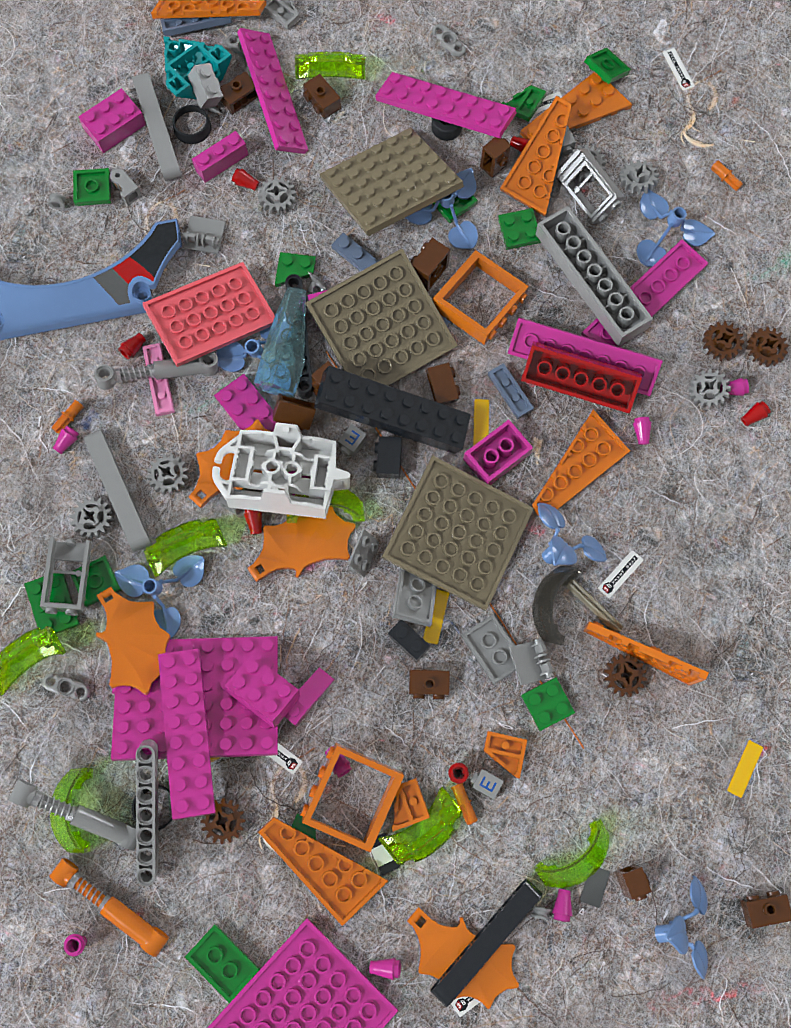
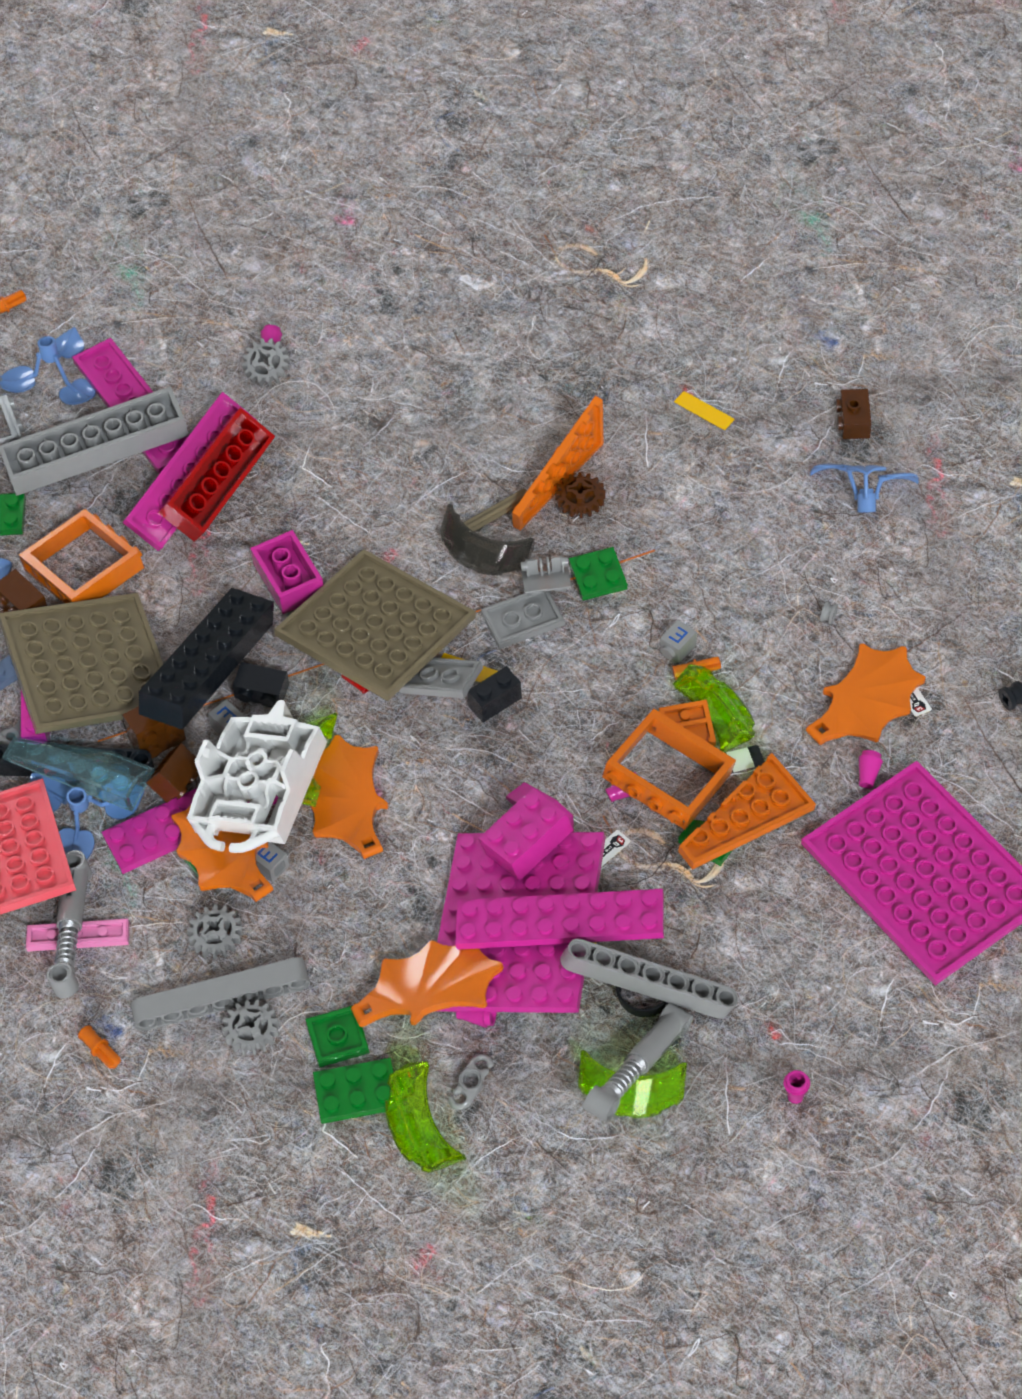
camera: 75 degrees left, 20 degrees down
light grey door [40,537,92,616] -> none
orange piece [49,858,169,957] -> none
dark pink cone [53,425,79,454] -> none
medium blue plant [115,555,205,639] -> none
red cone [118,333,146,359] -> none
clear neon green windscreen [144,518,228,578] -> none
green plate [185,924,260,1003] -> none
reddish brown gear [200,798,246,844] -> none
red cone [244,509,262,535] -> none
light grey hinge [348,529,379,577] -> none
reddish brown brick [409,669,450,700] -> none
reddish brown brick [426,362,461,405] -> none
black beam [430,878,543,1007] -> none
red cone [448,763,469,784] -> none
yellow sticker [473,399,489,446] -> none
orange wing [483,731,527,779] -> none
sand blue plate [487,363,534,420] -> none
orange wing [531,409,630,517] -> none
clear neon green windscreen [532,818,610,888] -> none
medium blue plant [537,503,607,566] -> none
dark pink cone [552,889,573,922] -> none
dark grey sticker [580,865,610,908] -> none
white sticker [598,550,643,598] -> none
reddish brown brick [615,864,652,901] -> none
dark pink cone [633,417,652,445] -> none
reddish brown gear [702,321,744,362] -> none
red cone [741,401,771,427] -> none
reddish brown gear [746,327,789,367] -> none

